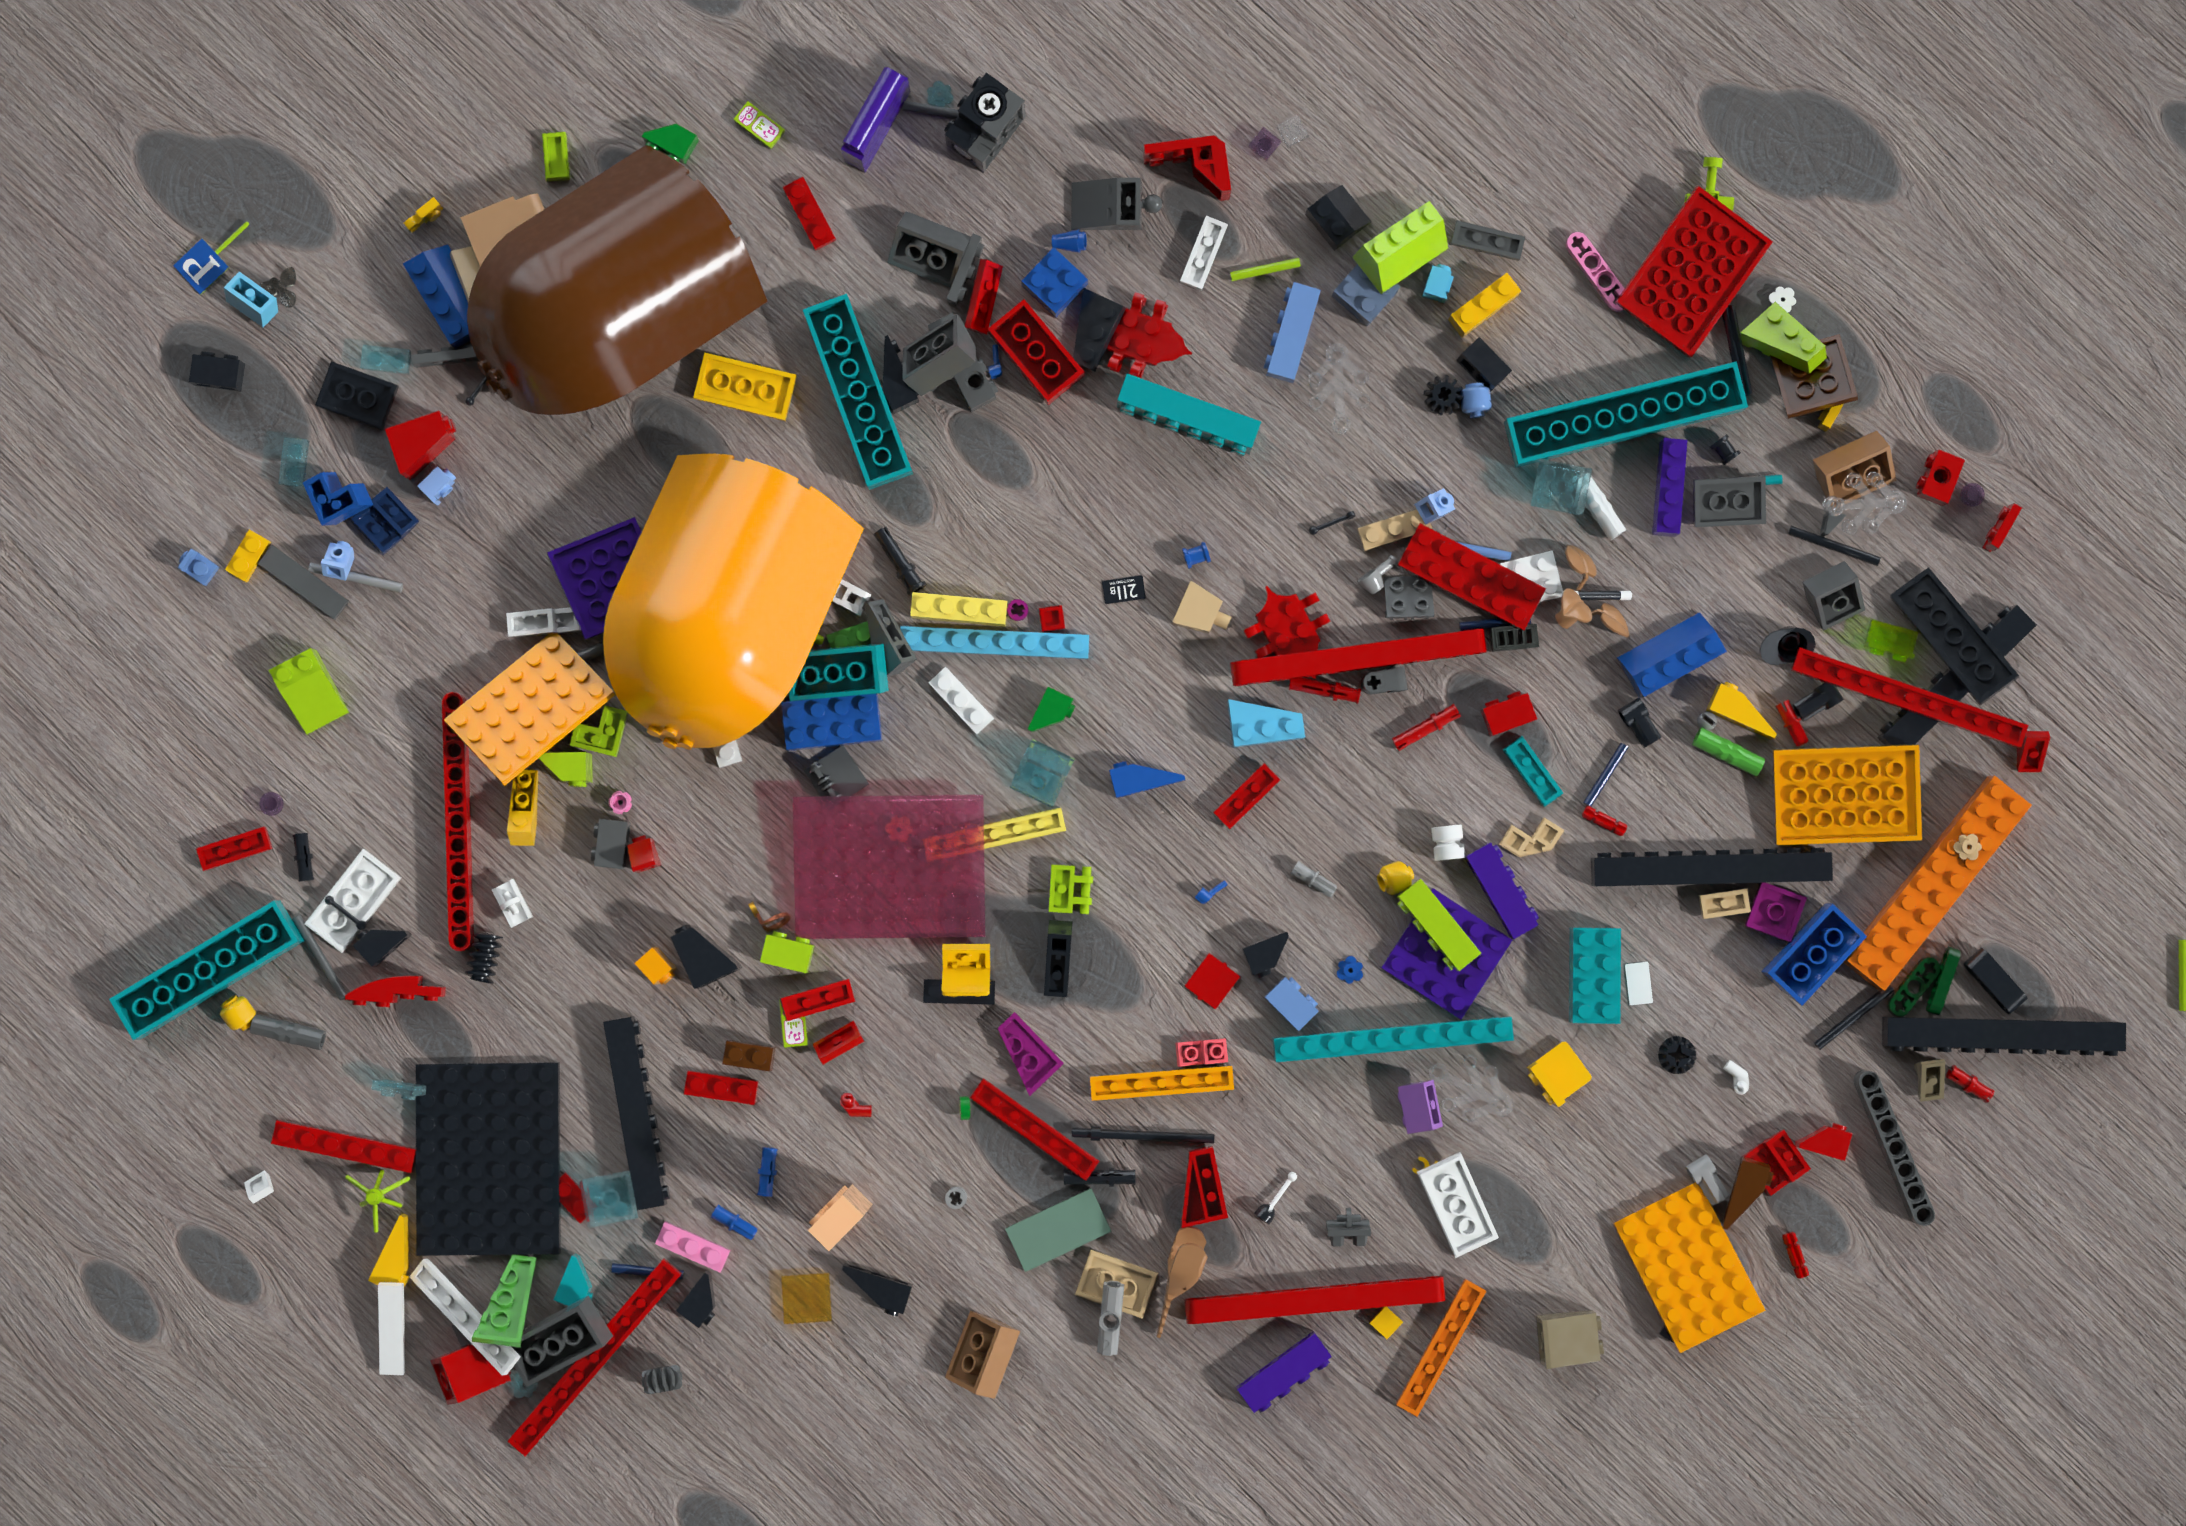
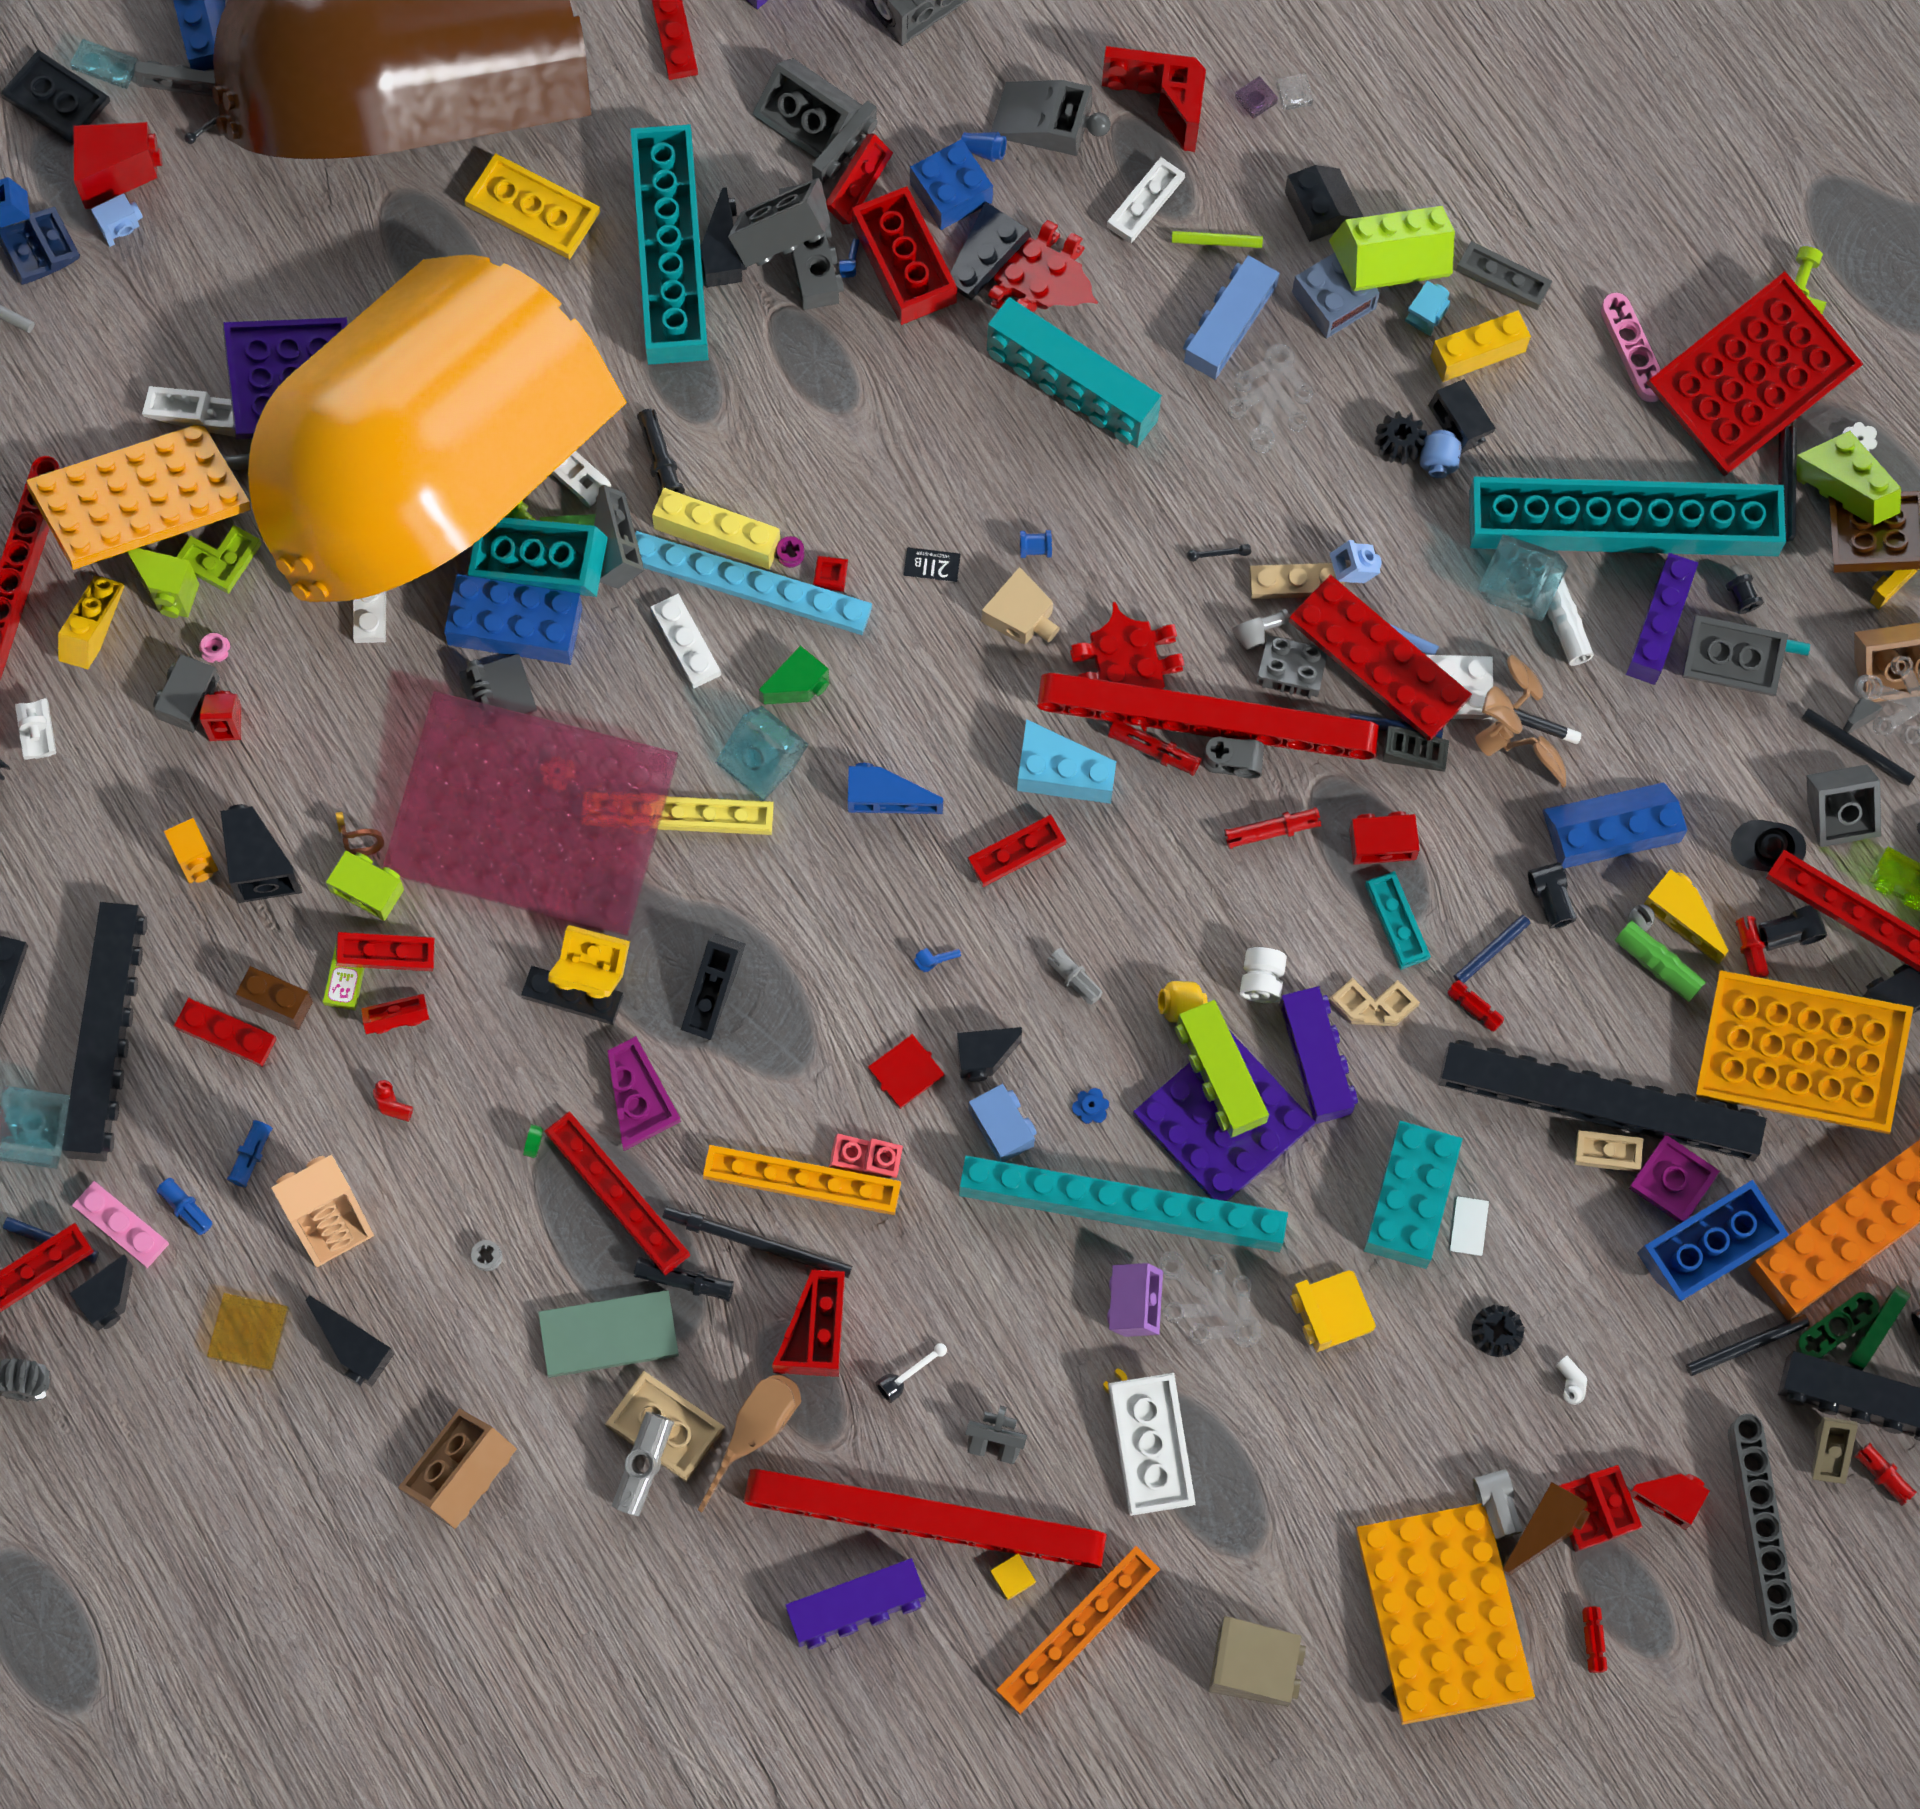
camera: 15 degrees right, 15 degrees down
lime plate [1049,865,1093,914] -> none

